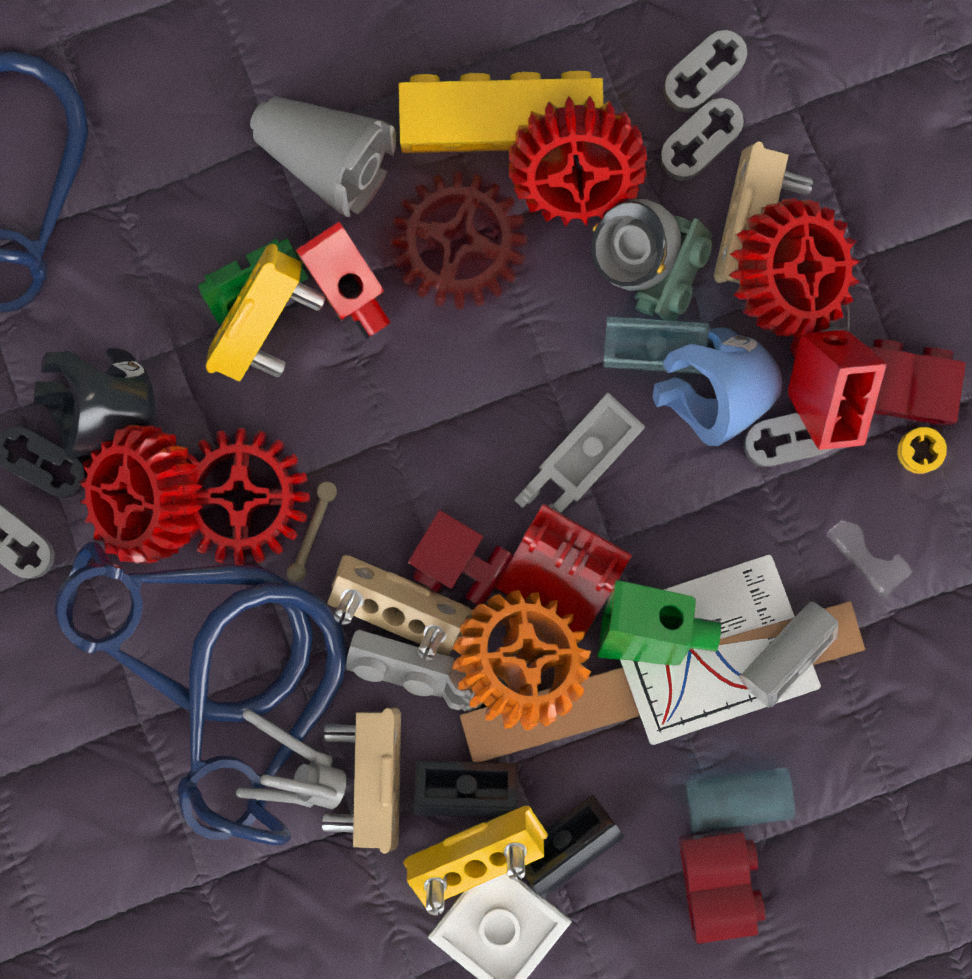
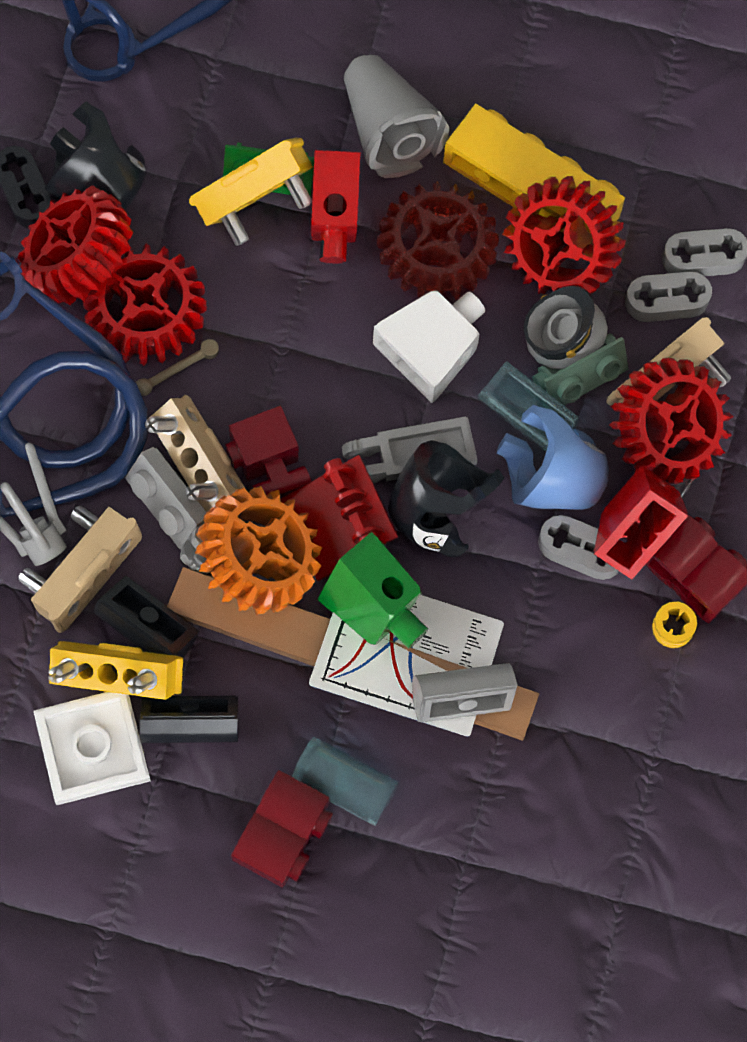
camera: 30 degrees right, 15 degrees down
clear piece [825,520,913,599] -> none
none -> white torso [373,290,485,403]
none -> black piece [388,440,505,557]

